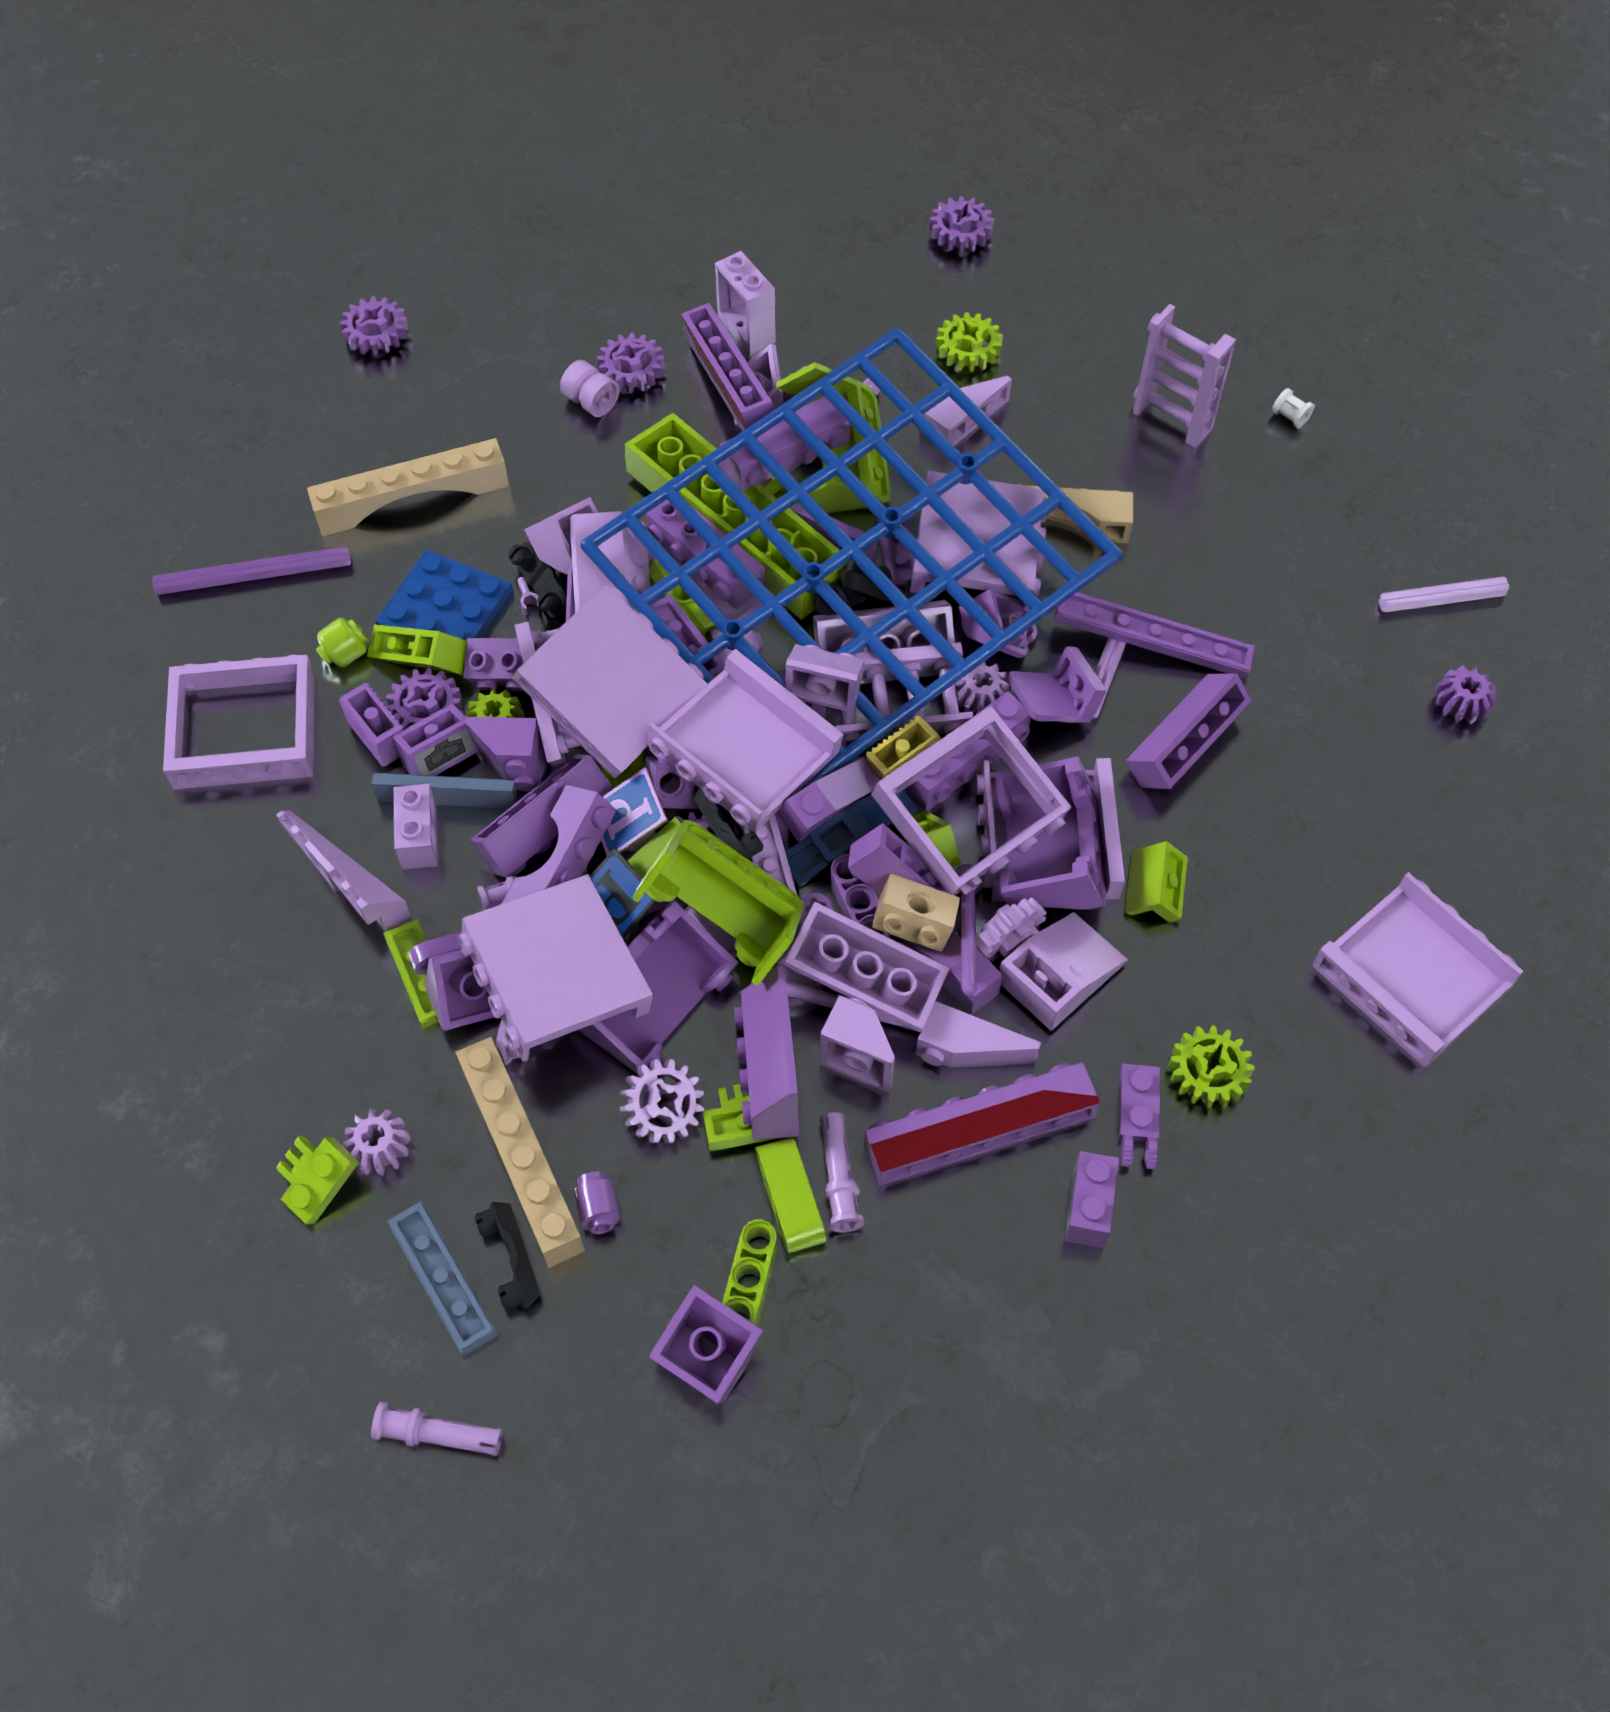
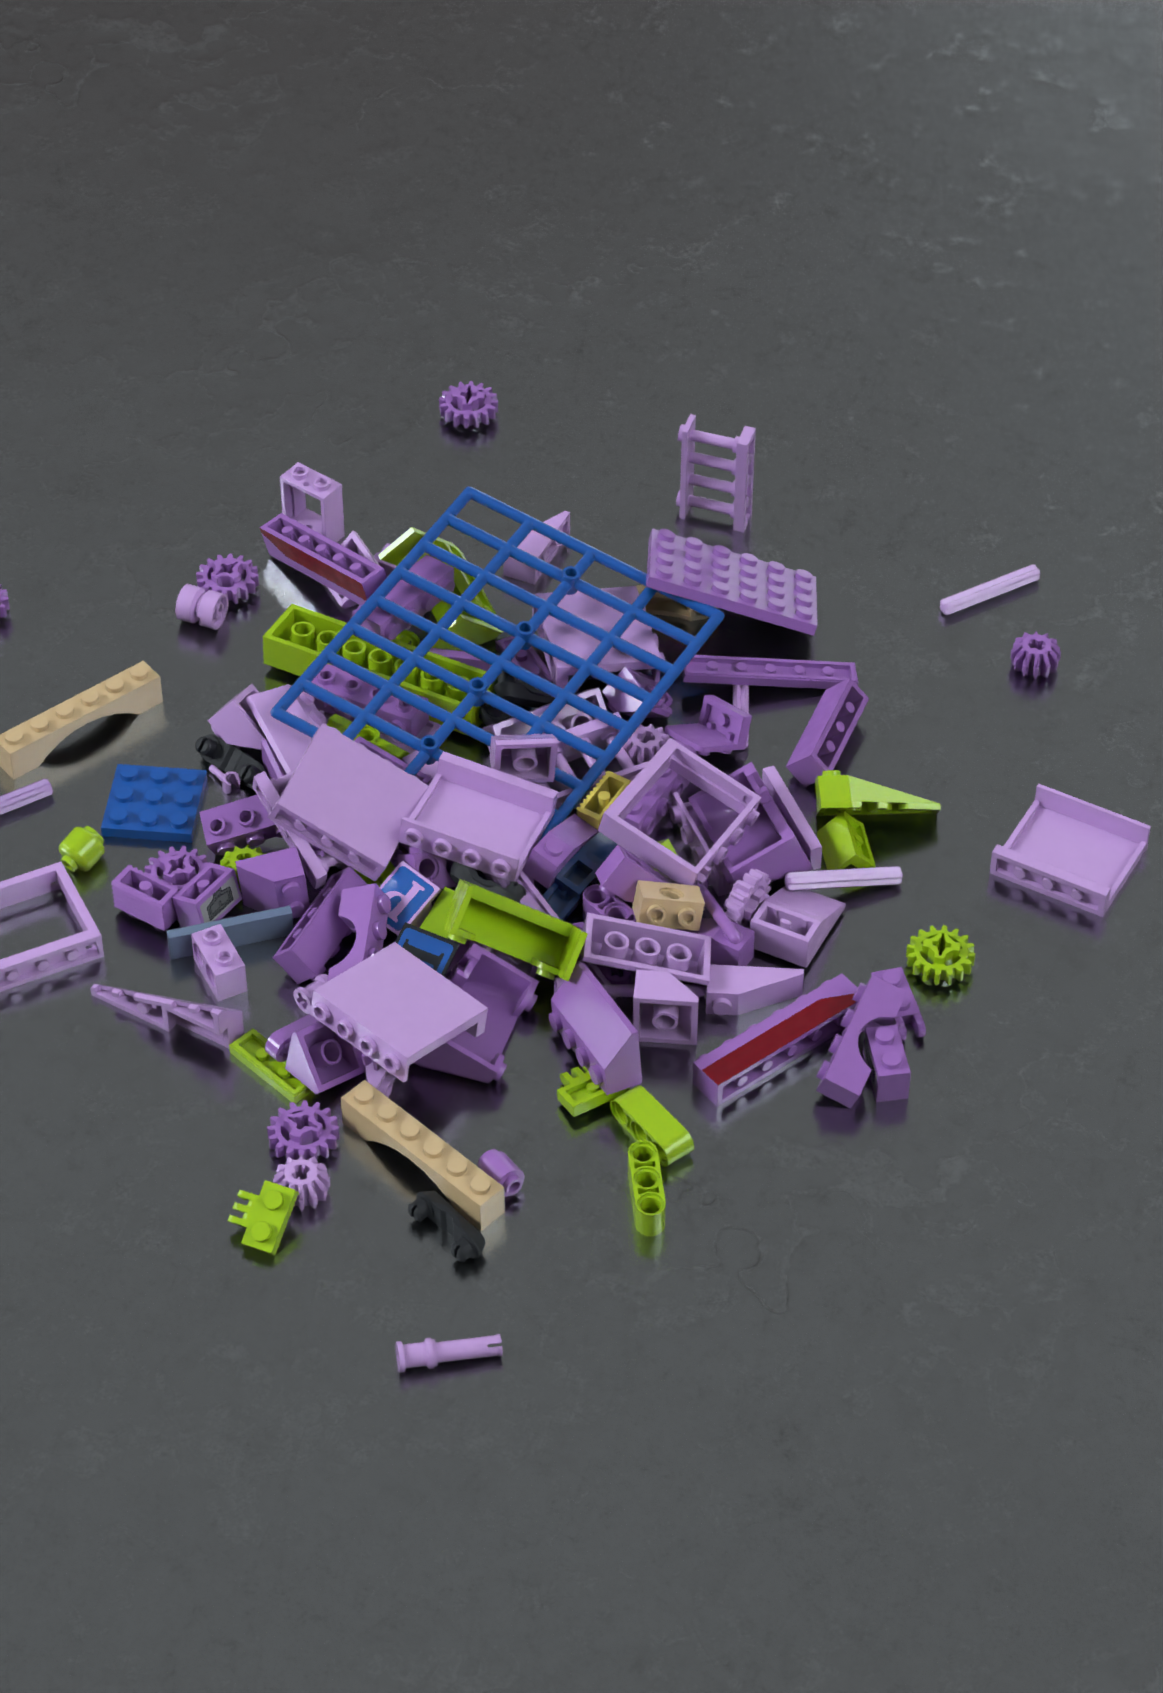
camera: 20 degrees left, 15 degrees down
lime slope [367,624,467,675] -> none
sand blue tile [387,1200,498,1357] -> none
lavender gear [620,1059,704,1143] -> none
medium lavender slope [649,1285,764,1404] -> none
lavender pin [820,1112,864,1233] -> none
lime gear [936,312,1003,372] -> none
white bush [1272,388,1315,429] -> none
none -> medium lavender gear [267,1100,340,1160]
none -> medium lavender plate [646,528,818,636]
none -> lavender axle [784,866,903,891]
none -> lime wedge [815,770,941,816]
none -> medium lavender arch [816,975,907,1109]

